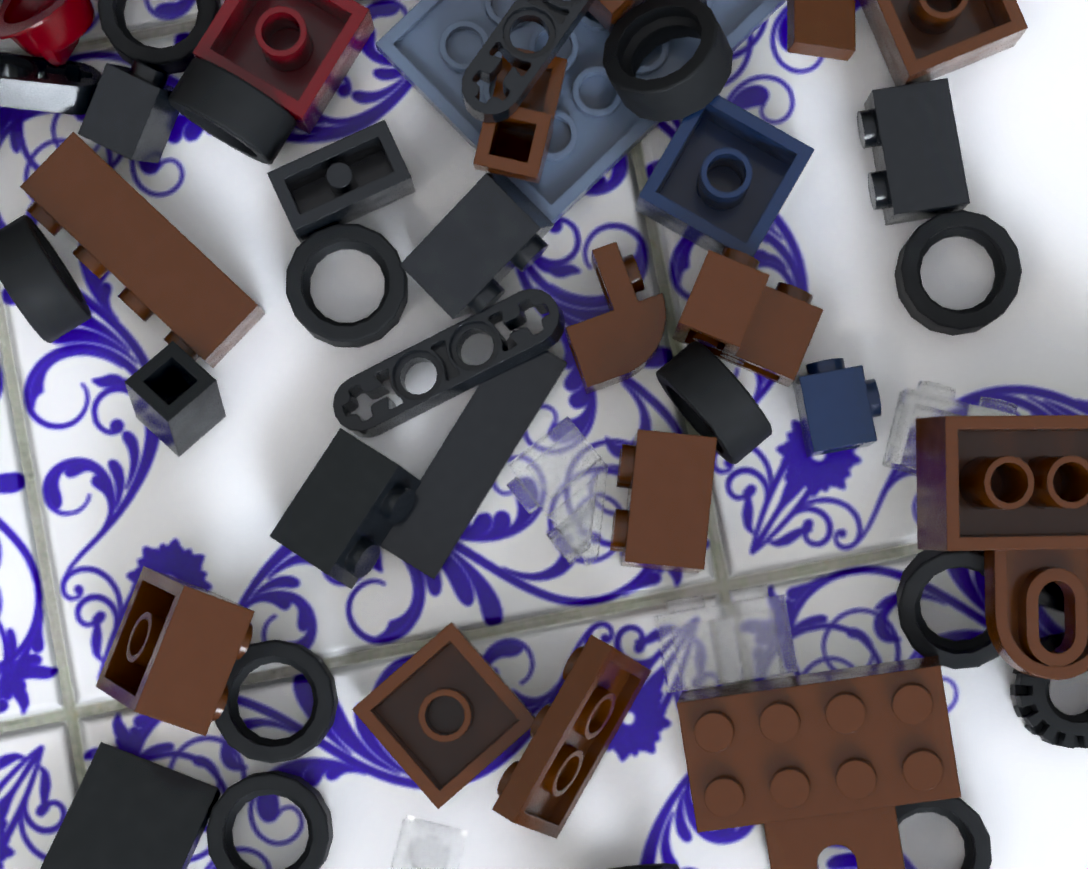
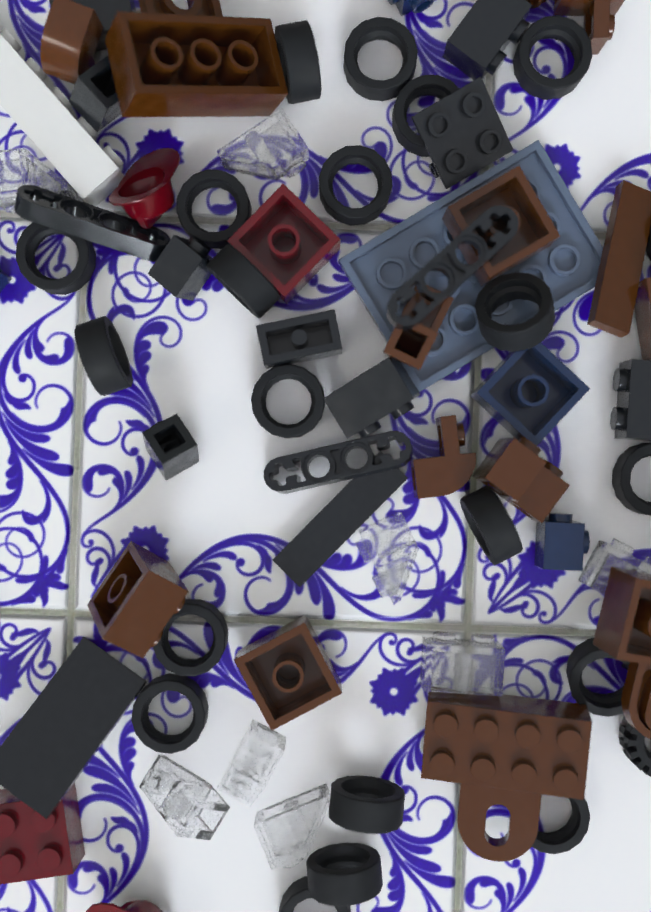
camera: 15 degrees right, 5 degrees up
reddish brown brick [20,132,265,368] -> none
black brick [270,428,421,589] -> none
reddish brown plate [492,635,651,839] -> none
reddish brown brick [610,429,717,574] -> none

